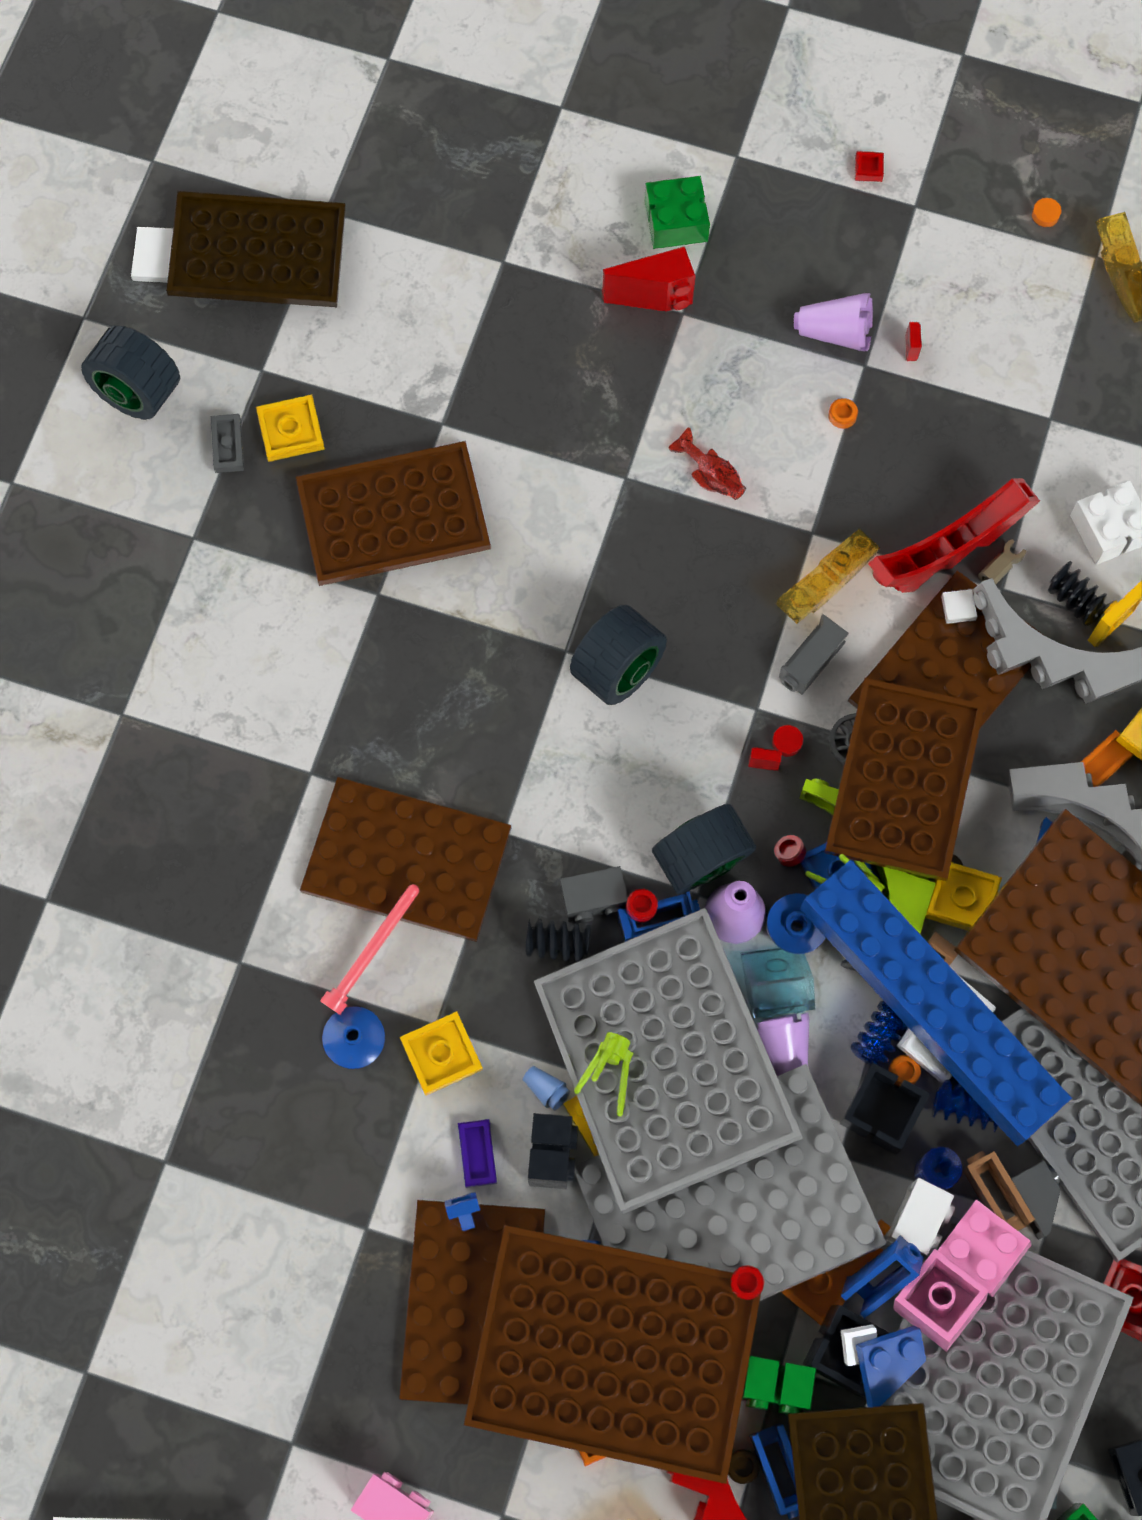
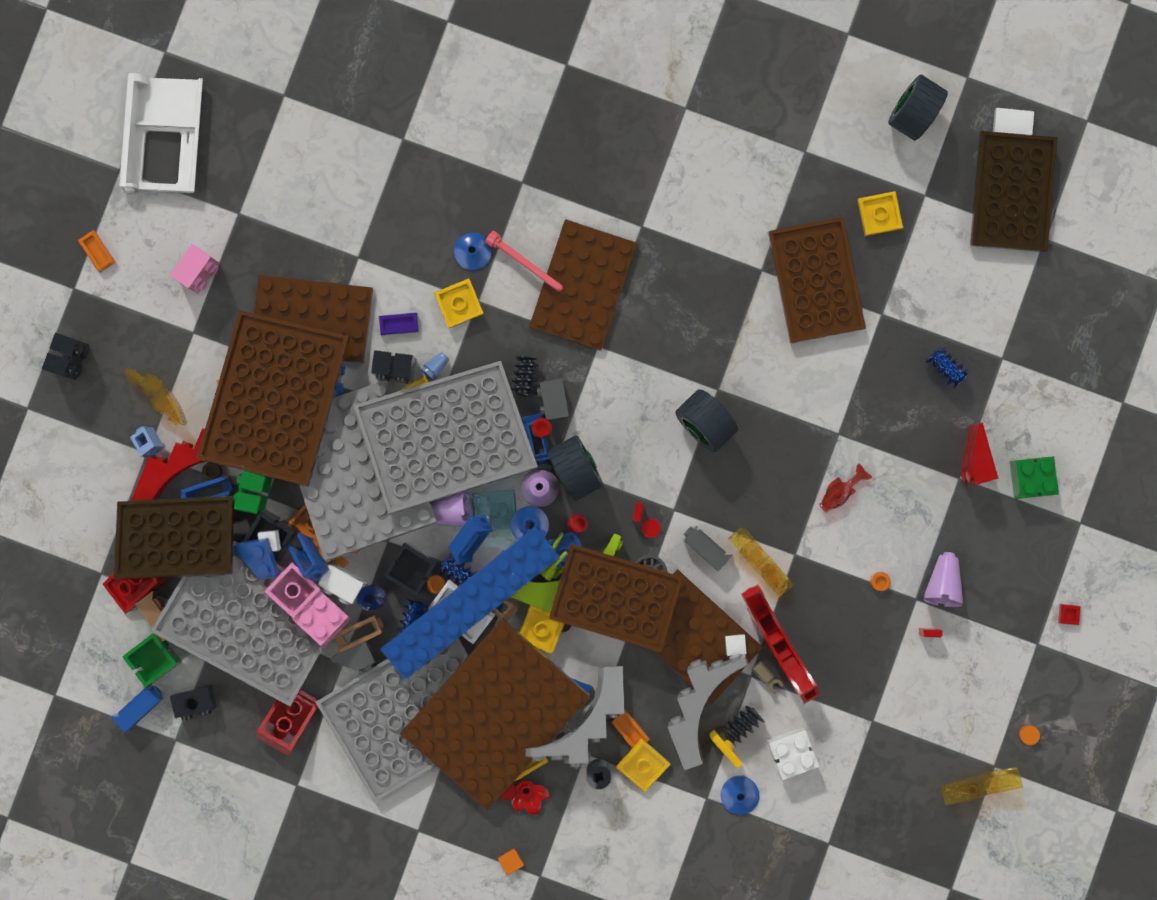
camera: 90 degrees right, 15 degrees up
dark grey plate [210,414,244,473] -> none
blue tile [445,1192,480,1231] -> none
lime plant [574,1032,633,1117] -> none
red tile [731,1265,764,1300] -> none
none -> blue window [448,516,494,564]
none -> clear blue piece [925,348,969,388]

